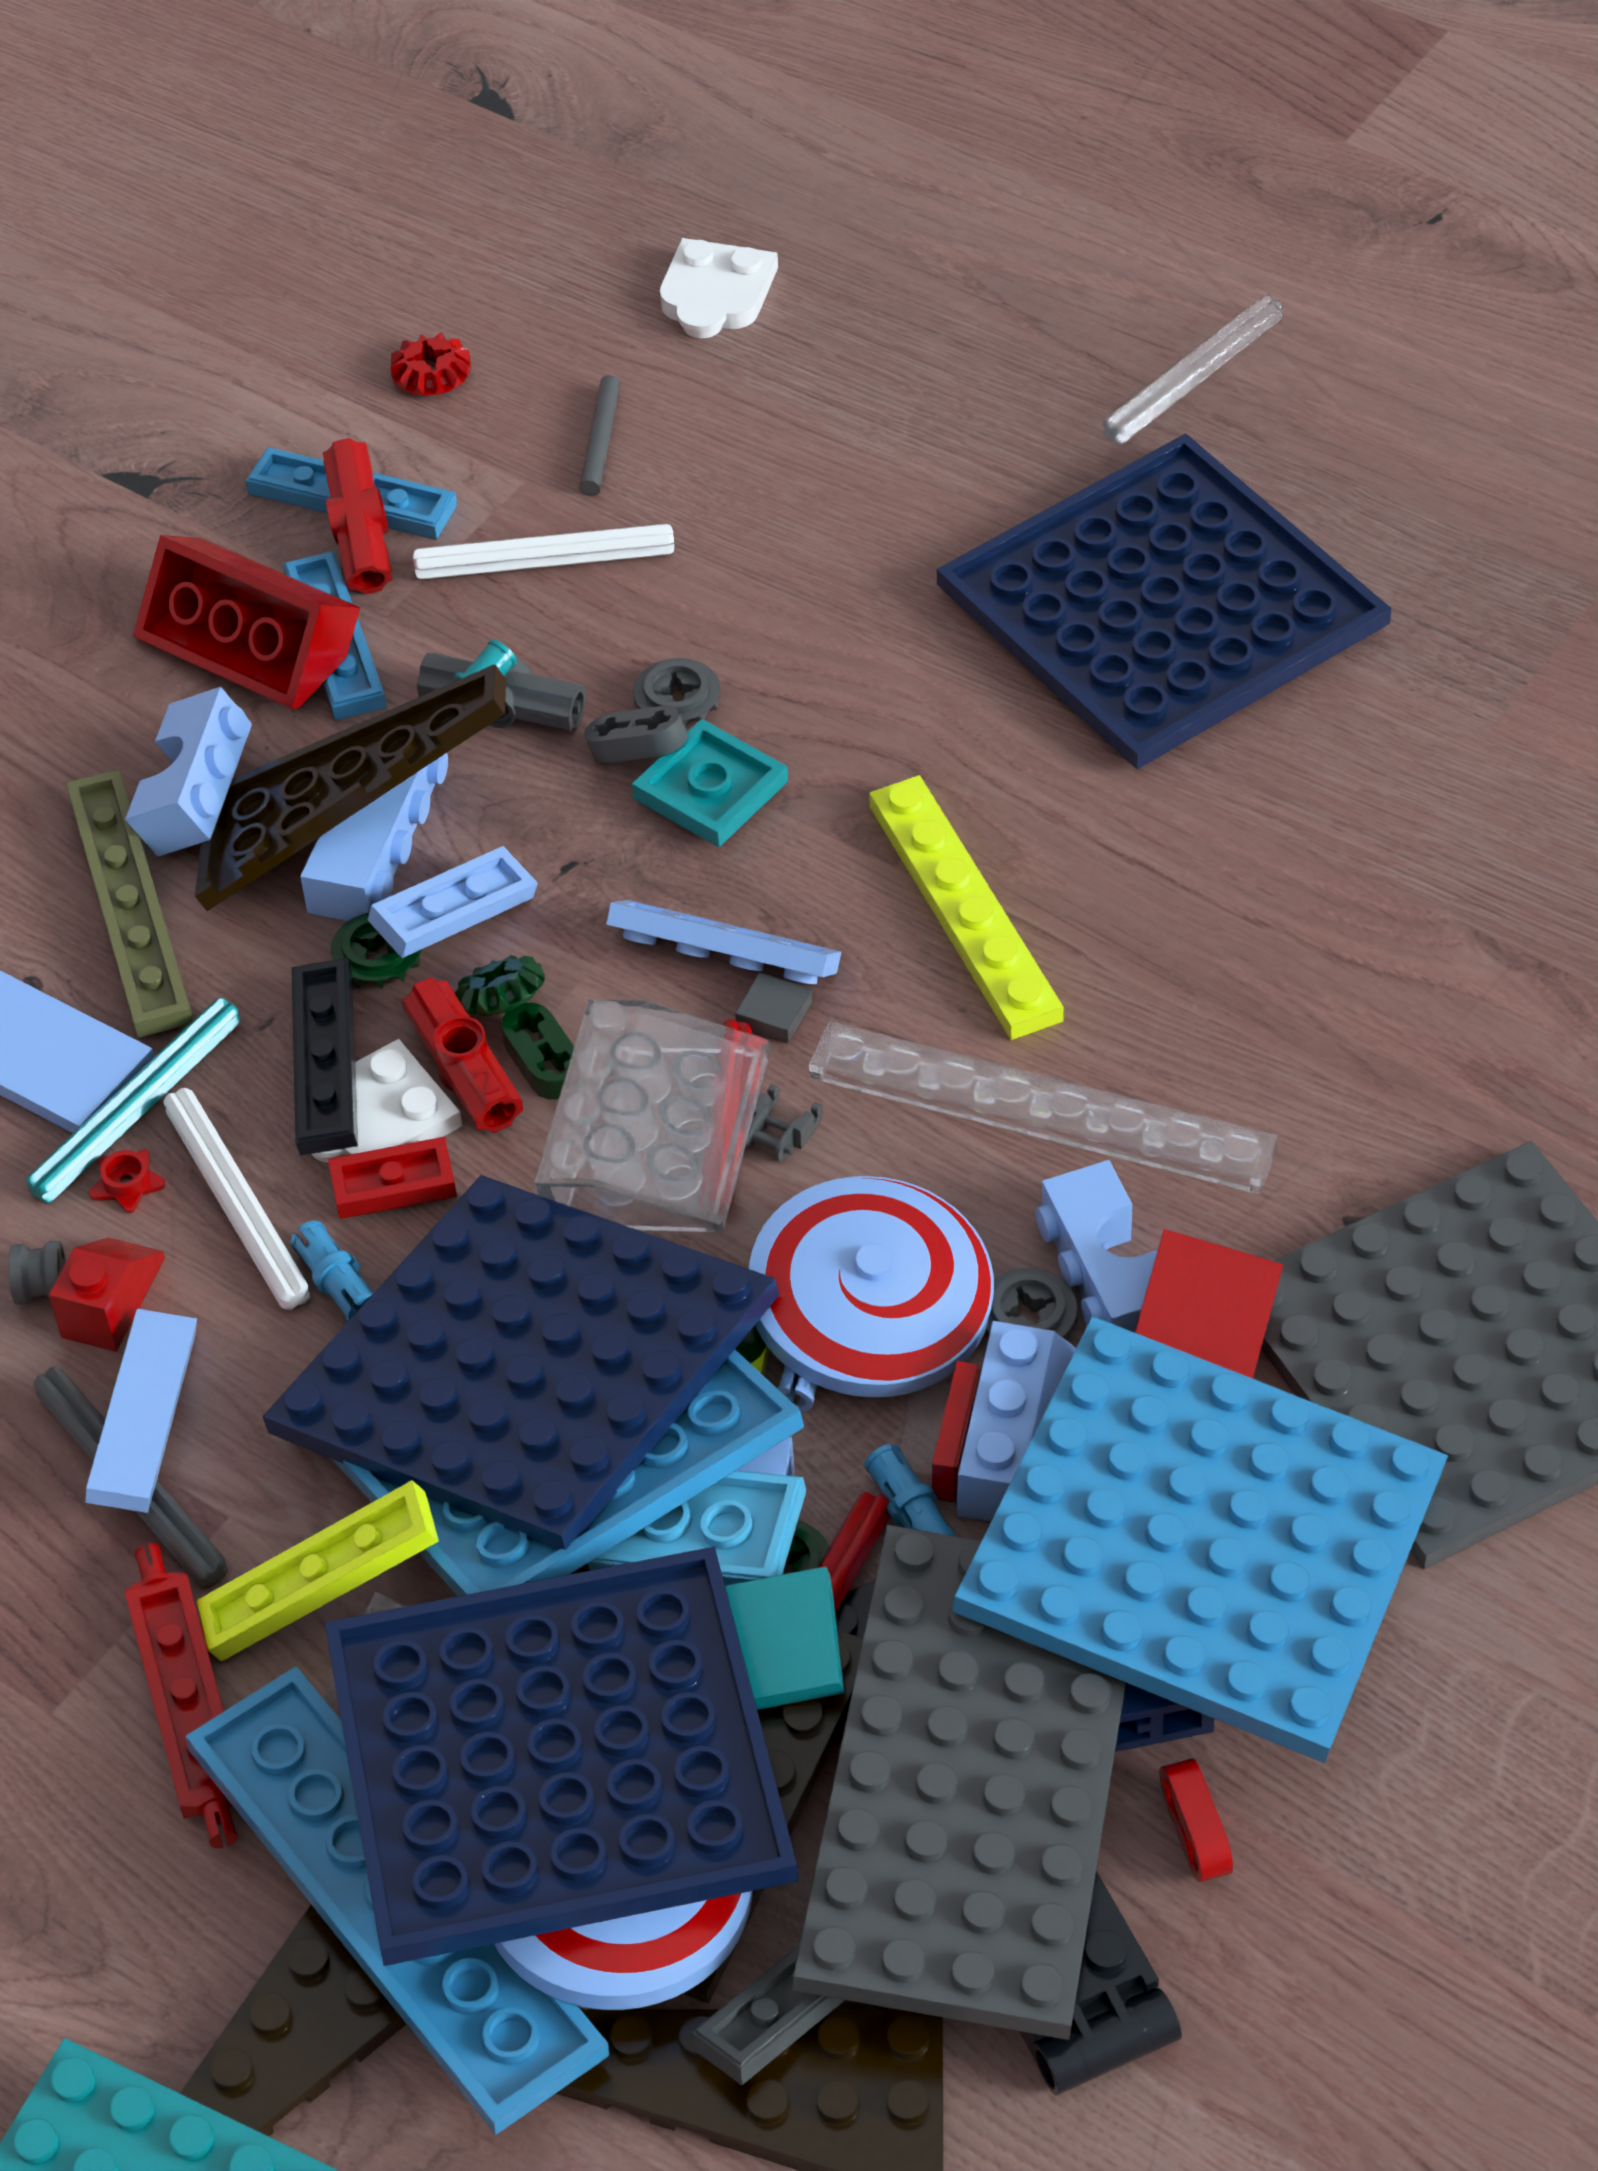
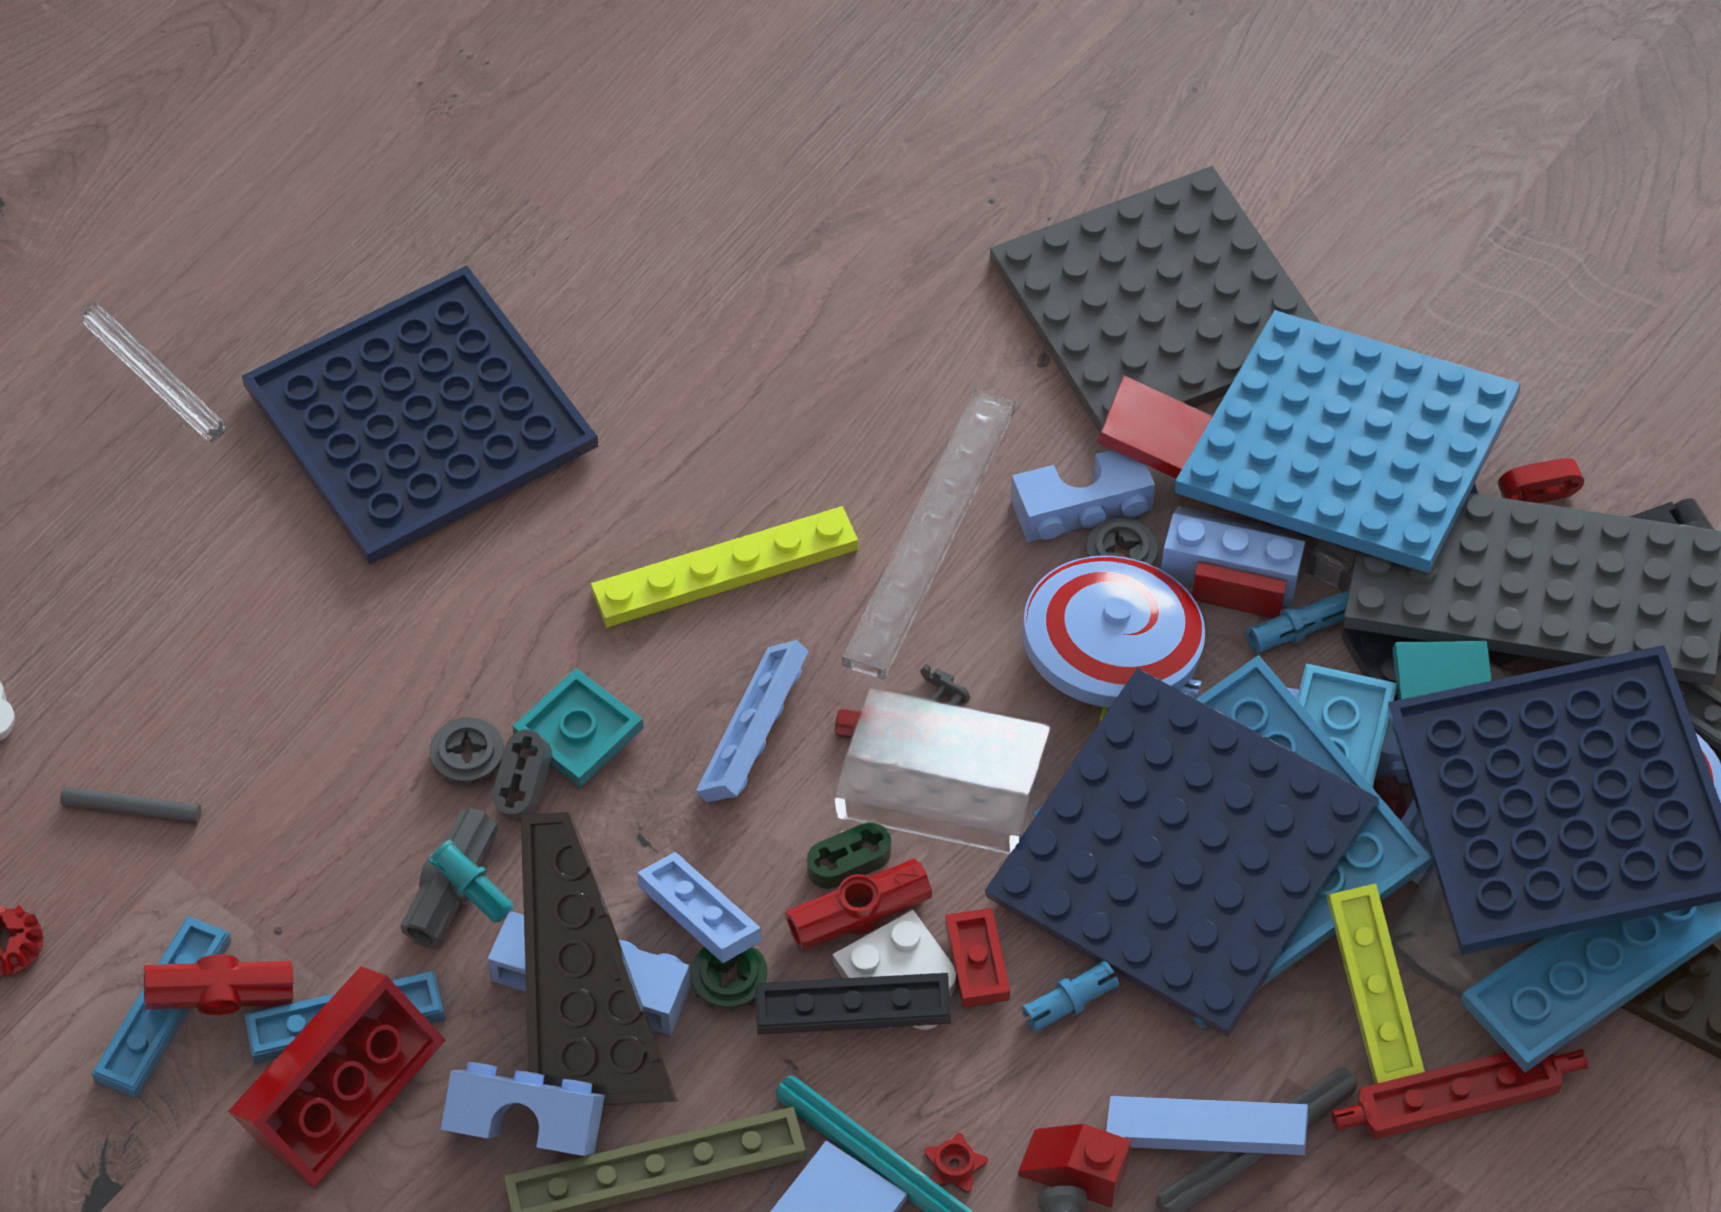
camera: 90 degrees left, 5 degrees up
white axle [164,1088,310,1310] -> none
white axle [413,523,675,580] -> none
dark green gear [455,955,545,1016] -> none
dark grey tile [735,972,813,1043] -> none
red axle [817,1492,890,1614] -> none

